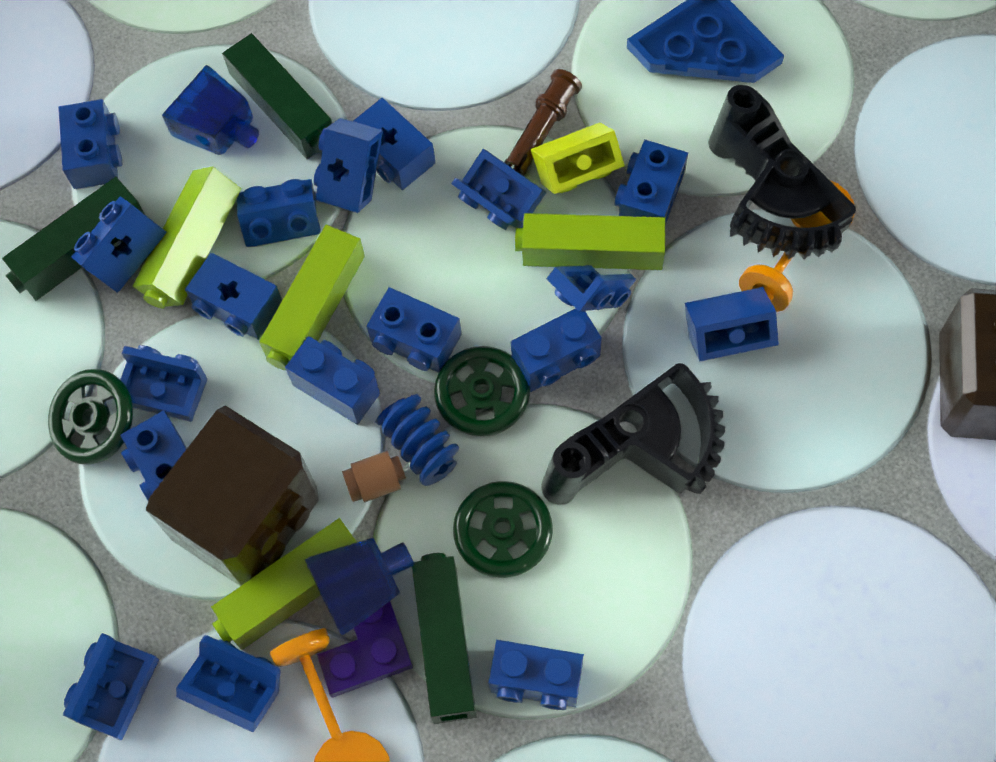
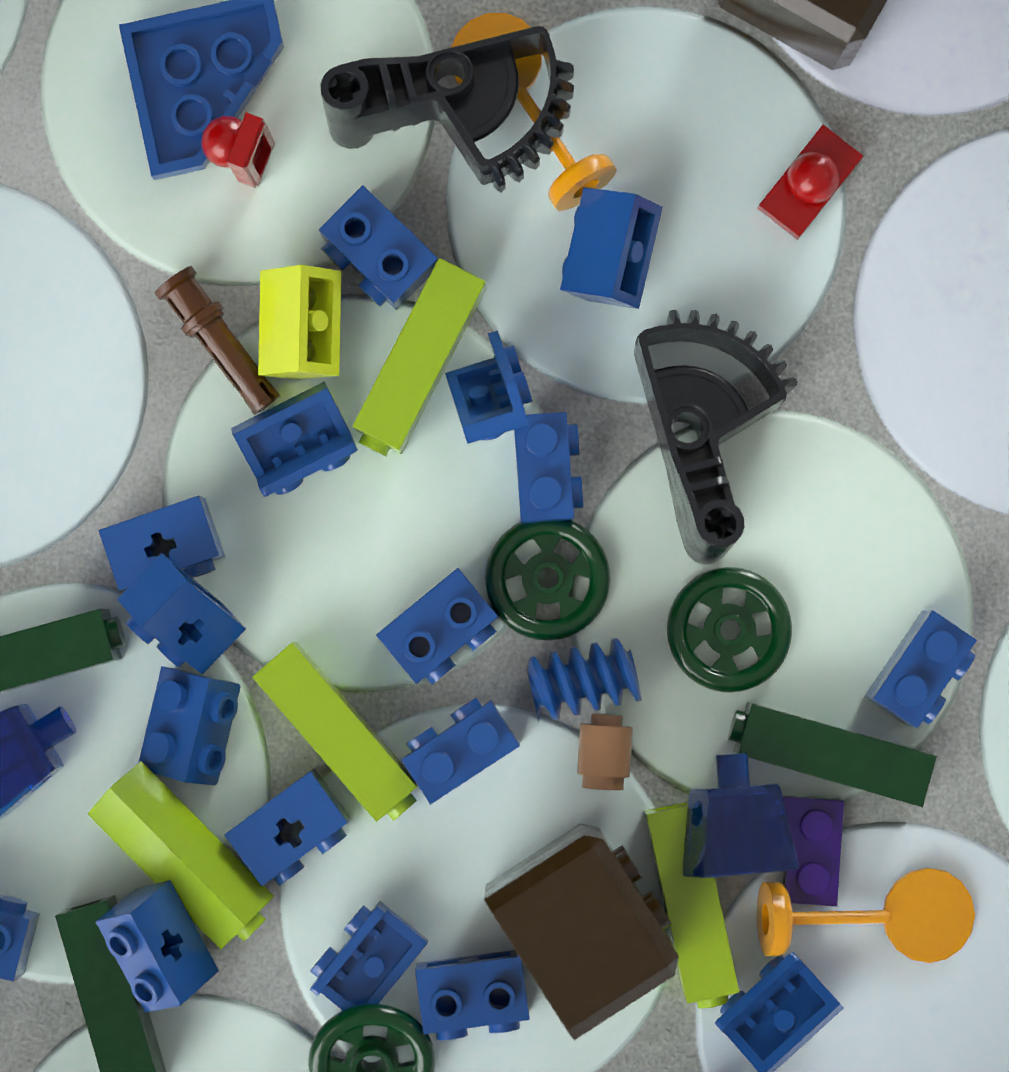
camera: 65 degrees left, 20 degrees up
none -> red tile [201,112,275,188]
none -> red tile [757,124,864,240]

